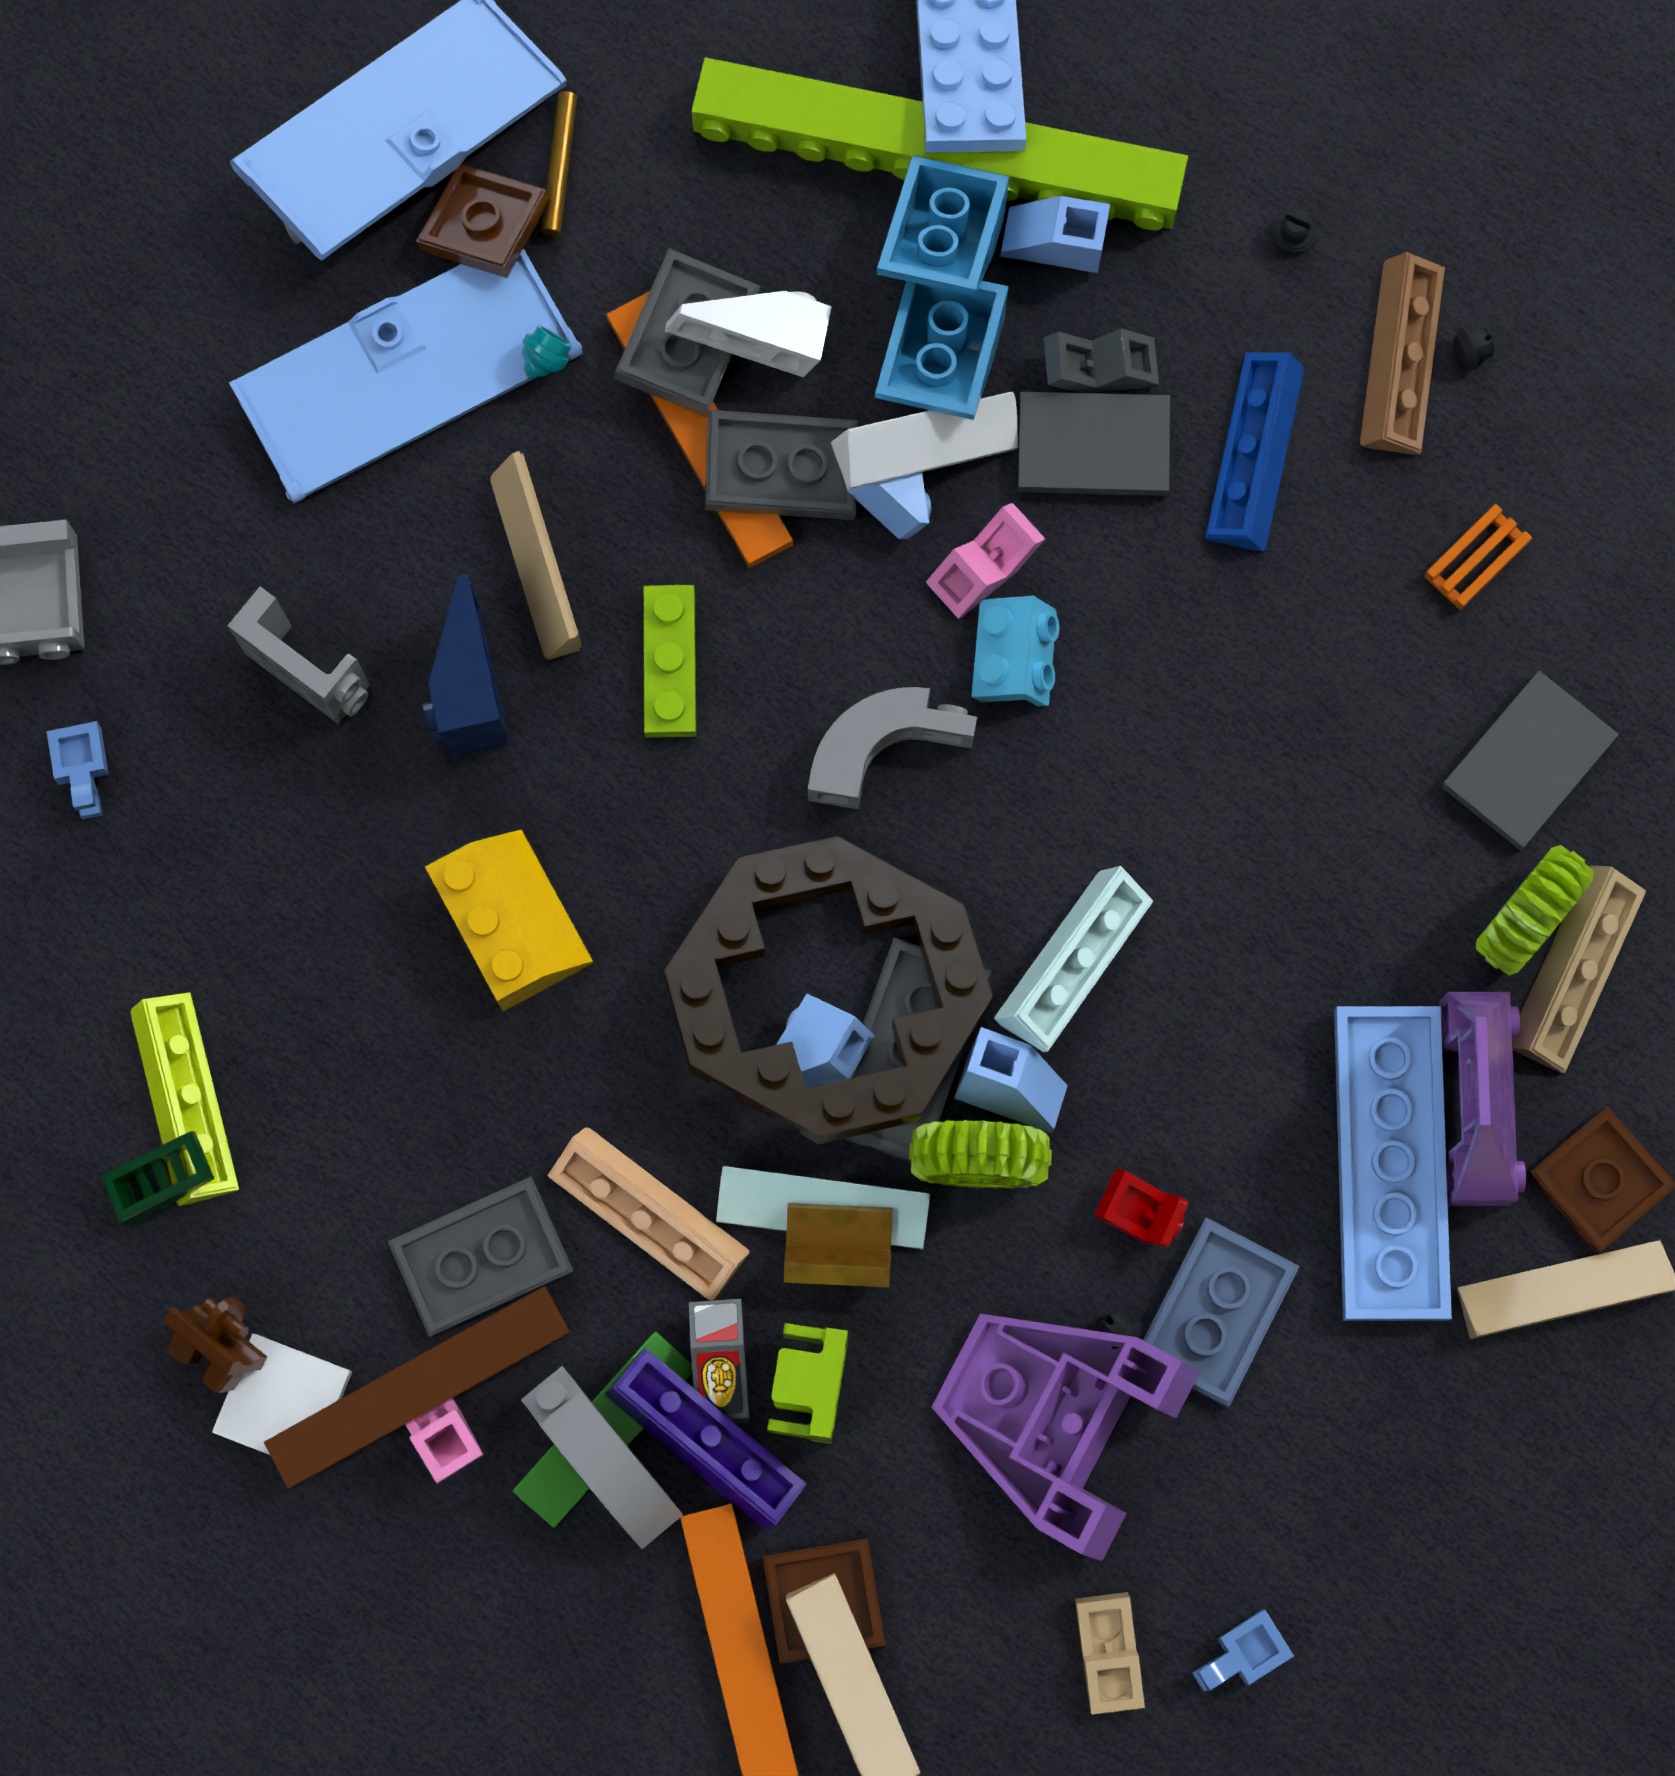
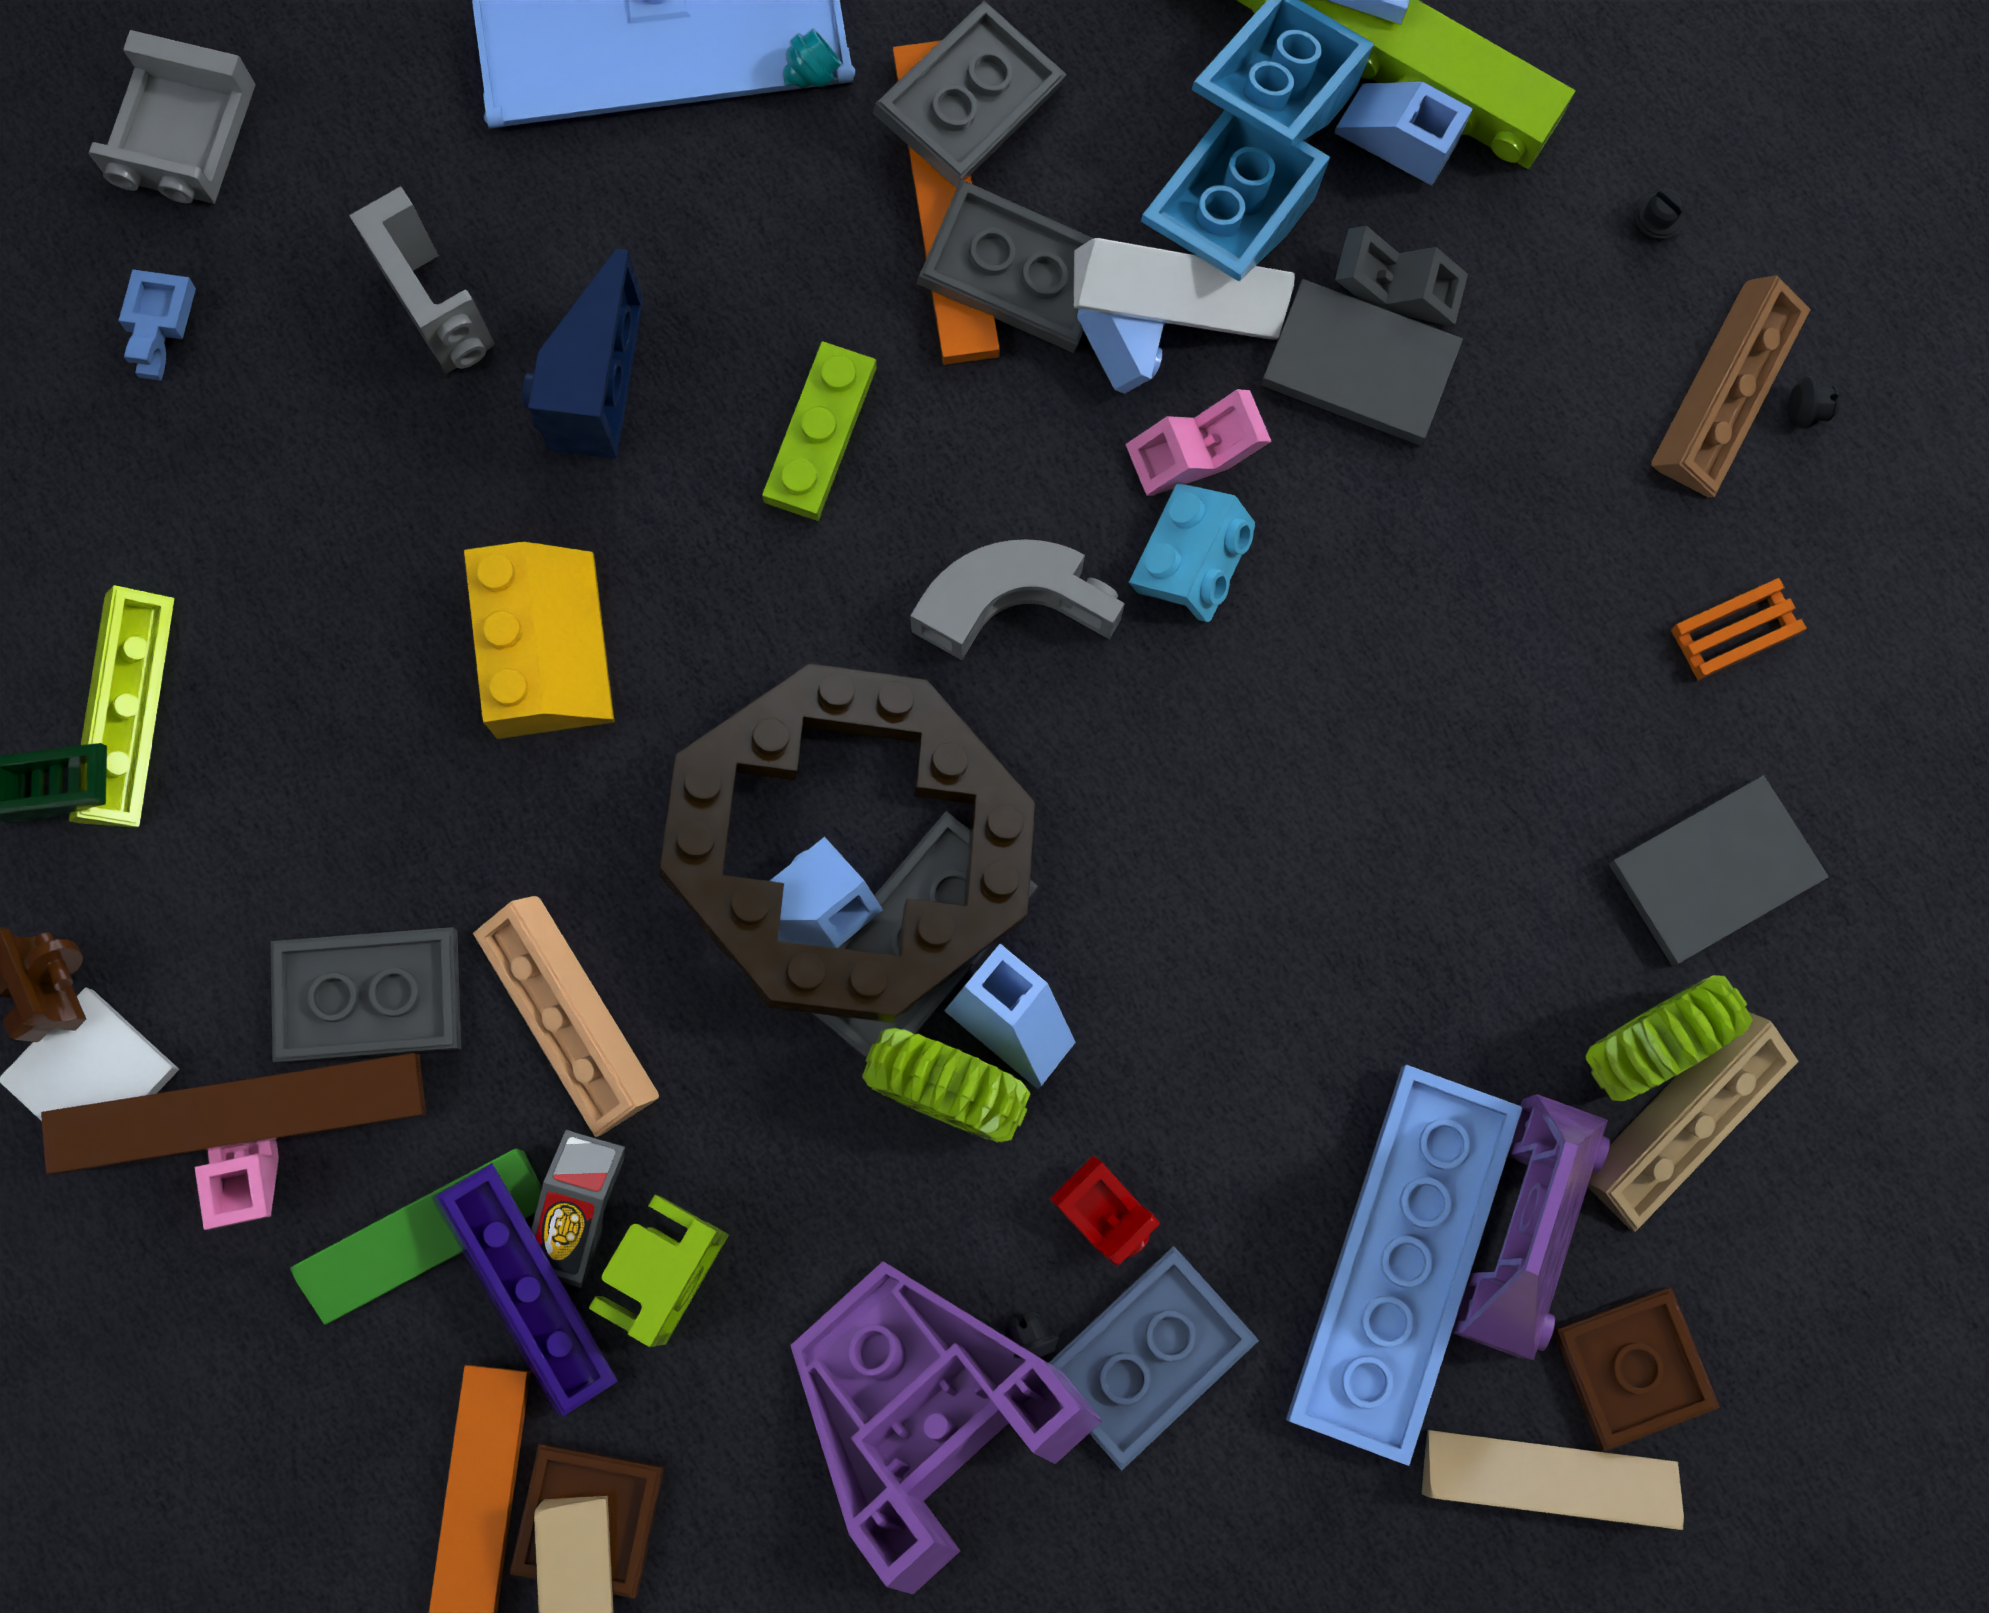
camera: 15 degrees right, 0 degrees up
tan slope [491,451,582,660] -> none
light grey arch [521,1366,683,1549] -> none
white slope [665,291,831,377] -> none
light aqua slope [716,1166,930,1250] -> none
pearl gold panel [784,1203,893,1287] -> none
light aqua slope [994,866,1153,1052] -> none
blue slope [1205,353,1304,551] -> none

